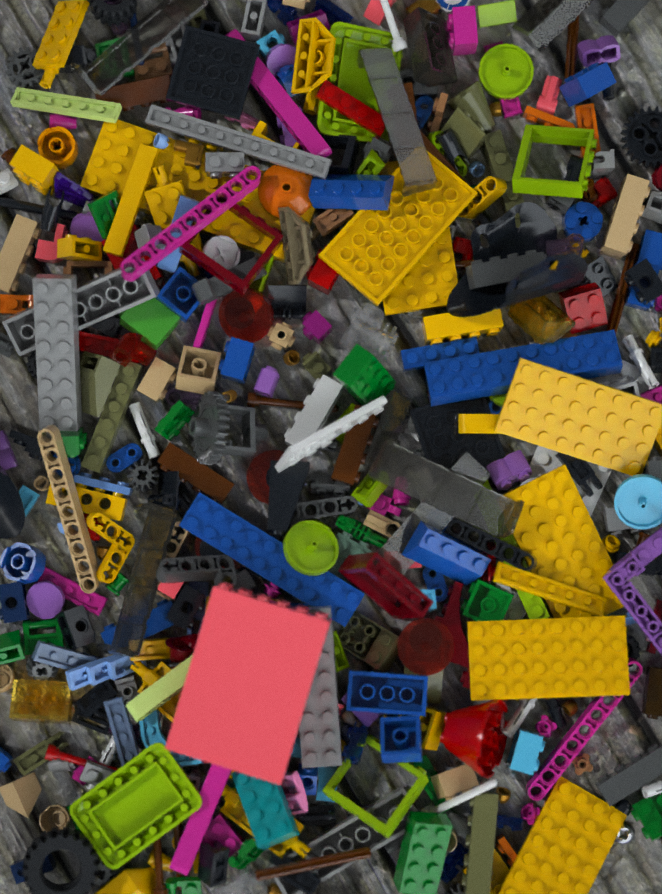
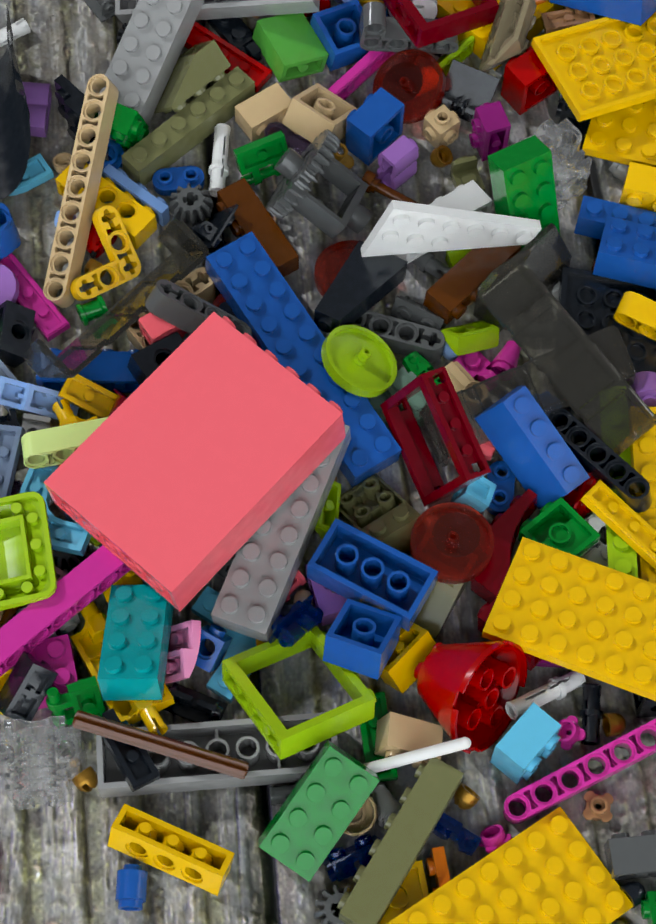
camera: 20 degrees right, 20 degrees down
clear red brick [109,333,157,367] -> none

